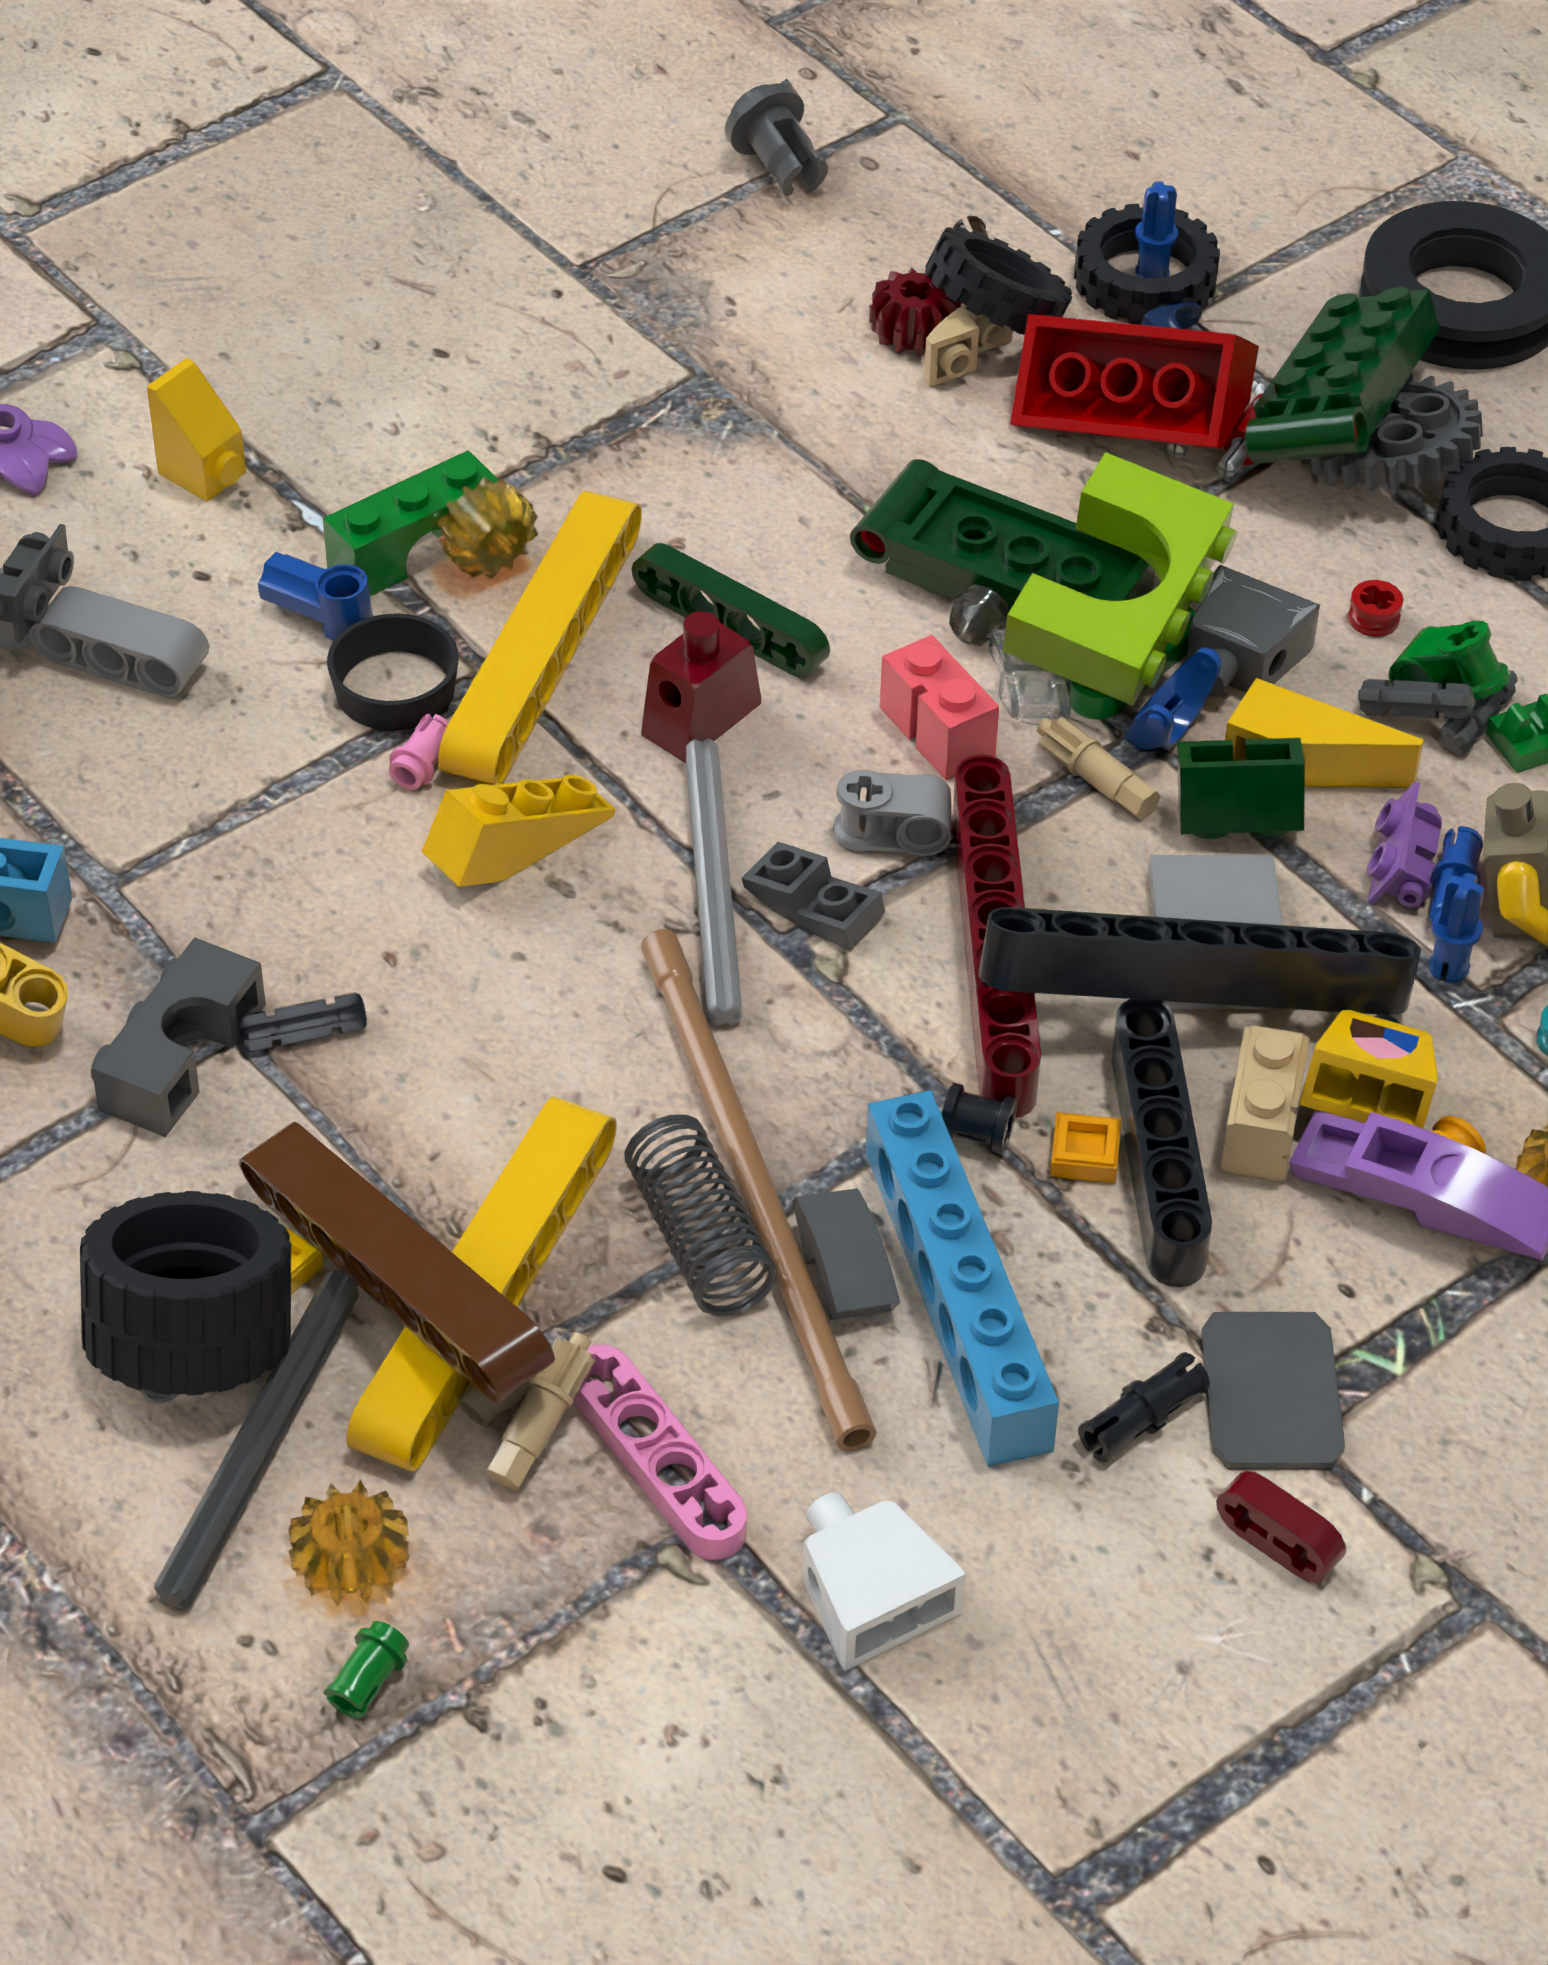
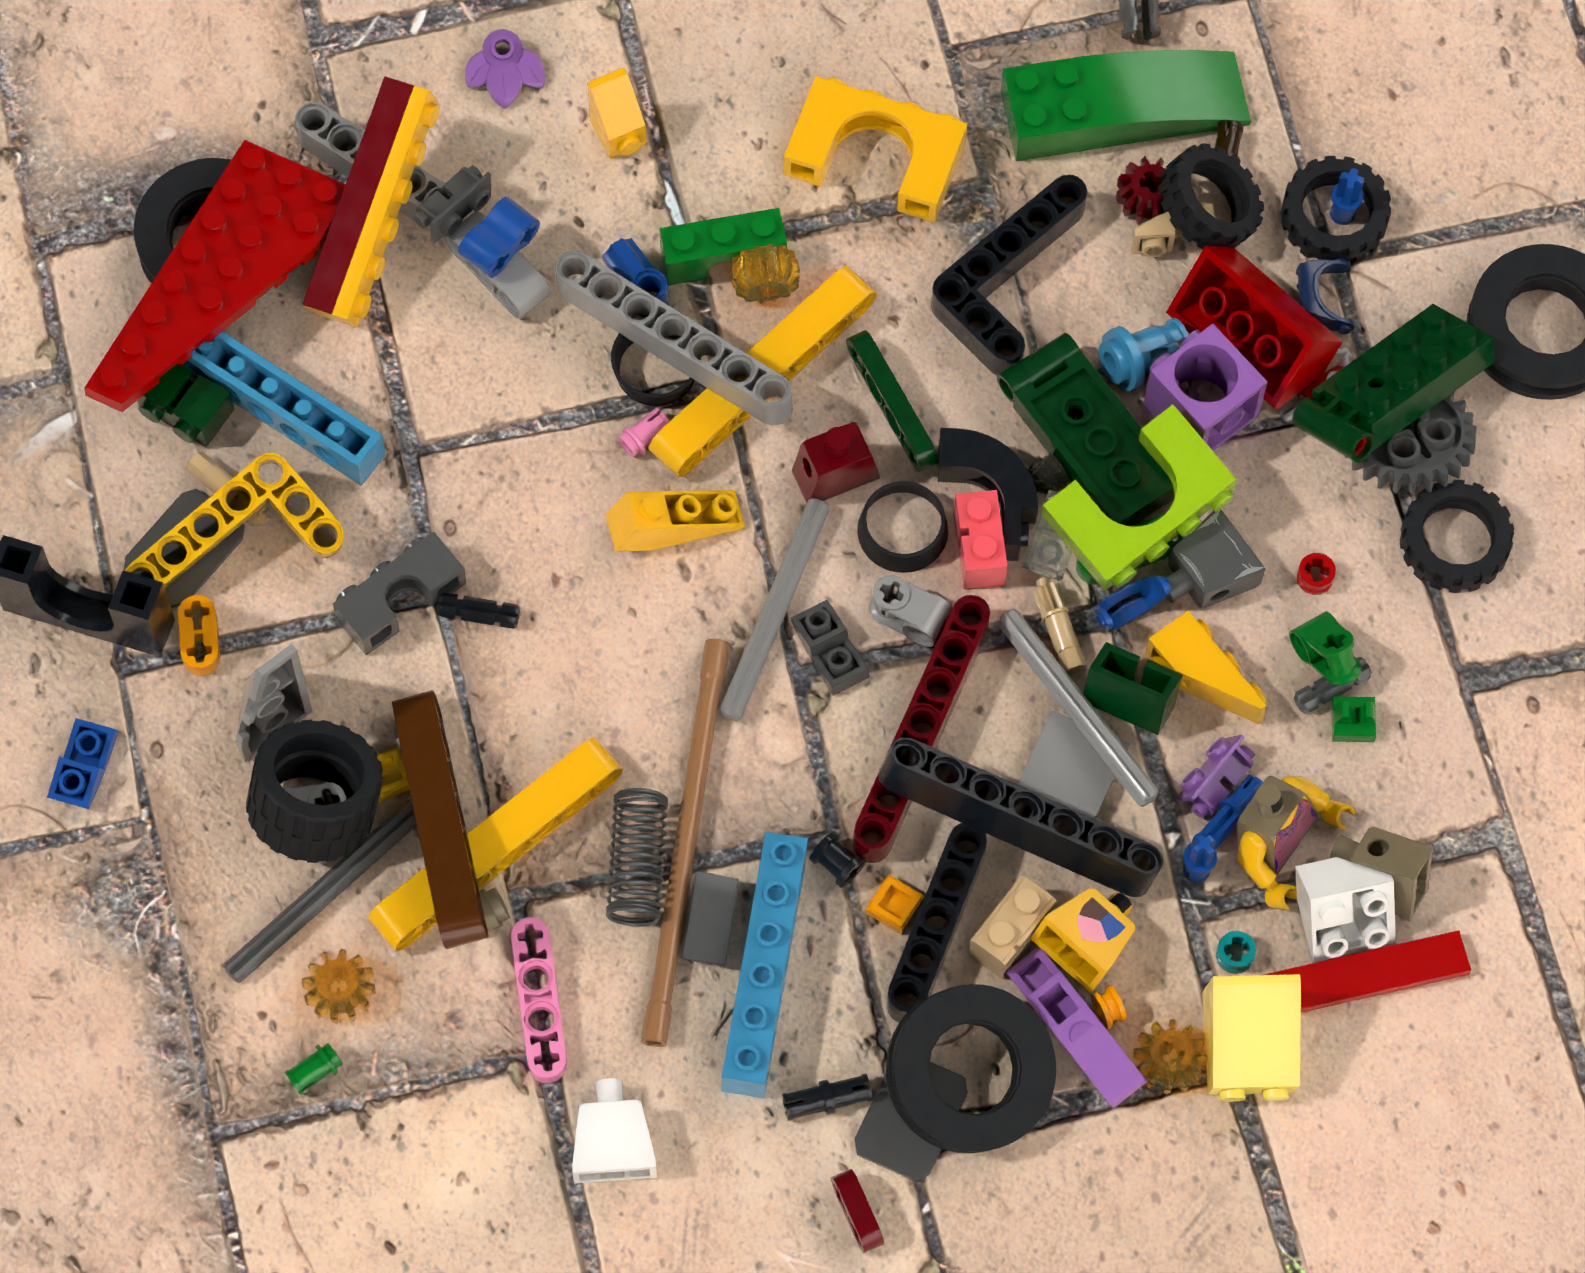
camera: 25 degrees right, 20 degrees up
tan piece [485,1332,595,1491] -> none
dark grey axle [1358,679,1475,720] -> none
none -> light grey wedge [236,644,312,761]
none -> blue axle [458,197,540,278]
none -> light grey beam [555,251,793,425]
none -> yellow arch [783,76,968,223]
none -> black tyre [857,481,948,573]
none -> black tyre [886,984,1056,1153]
none -> black beam [931,174,1087,376]
none -> black arch [938,428,1038,561]
none -> light grey axle [998,609,1159,807]
none -> green slope [1000,50,1251,161]
none -> dark azure piece [1098,318,1188,391]
none -> medium lavender brick [1144,324,1268,451]

